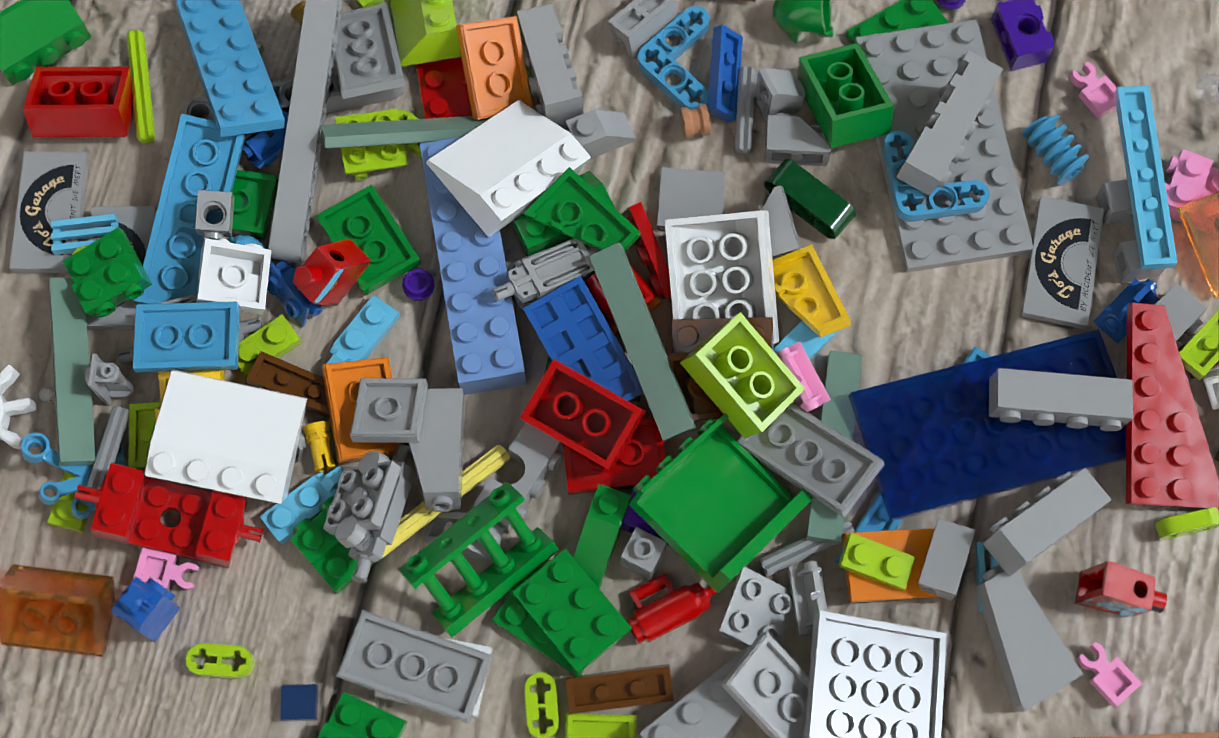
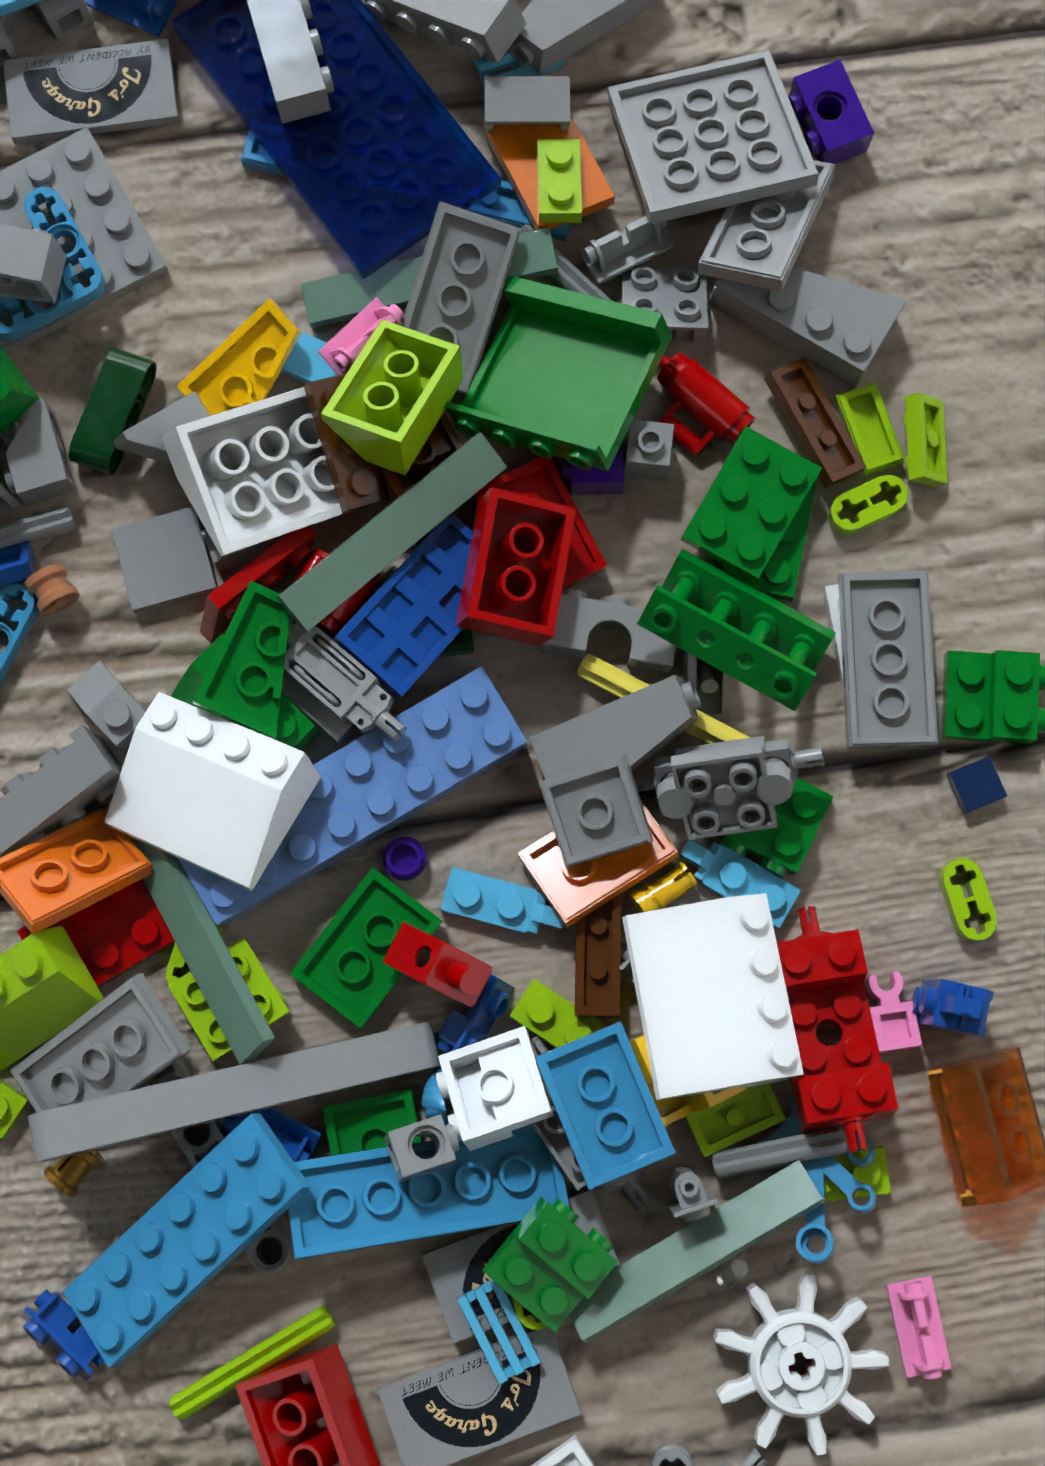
camera: 110 degrees left, 10 degrees up
green slope [573,484,631,589] -> none

